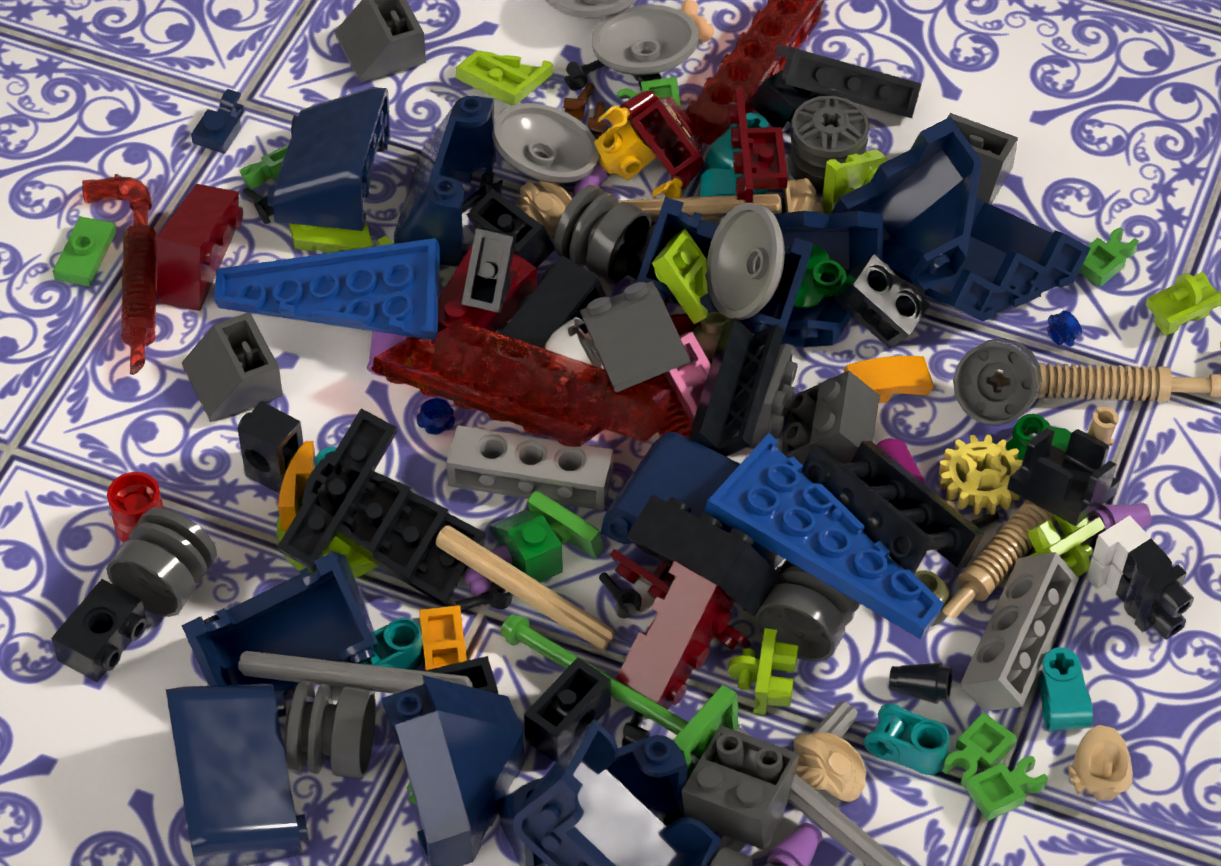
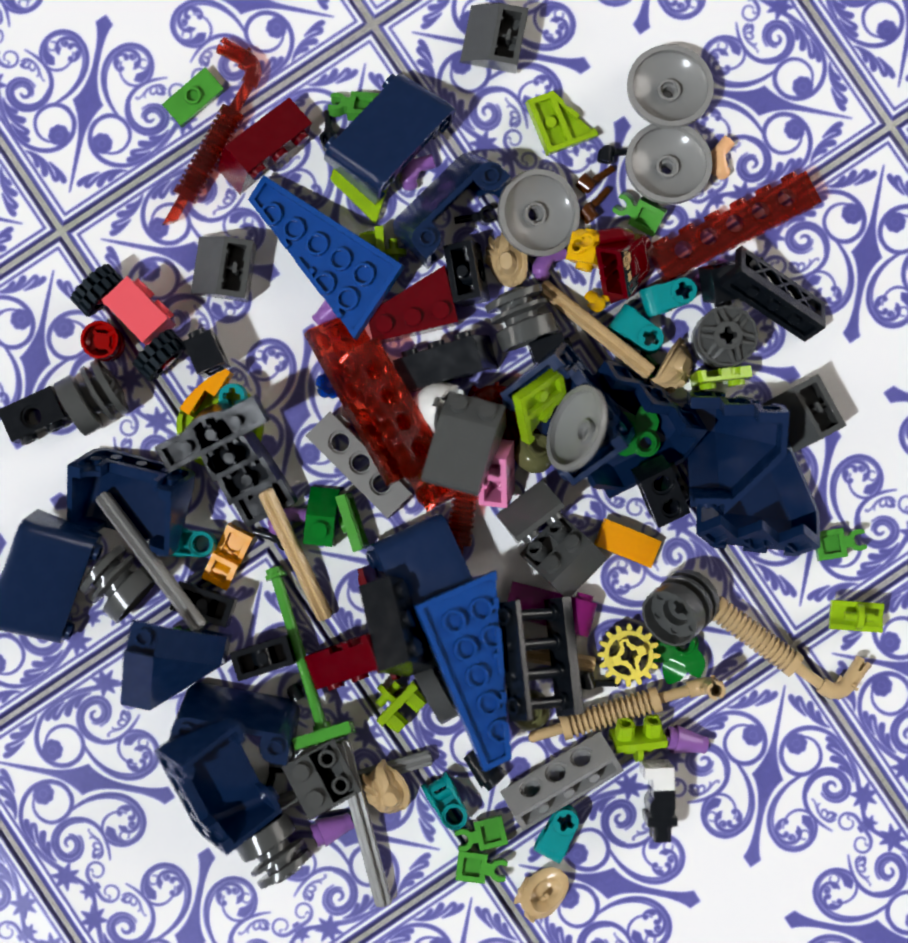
camera: 30 degrees right, 35 degrees up
dark blue plate [191,89,244,154] -> none
black slope [461,227,517,313] -> none
black hand [599,572,642,619] -> none
black fence [689,318,784,457] -> none
dark red bracket [728,89,788,203] -> none
black panel [1007,427,1120,526] -> none
clear blue plate [1047,310,1082,347] -> none
none -> brick [70,263,186,382]
none -> medium lavender arm [400,154,436,191]

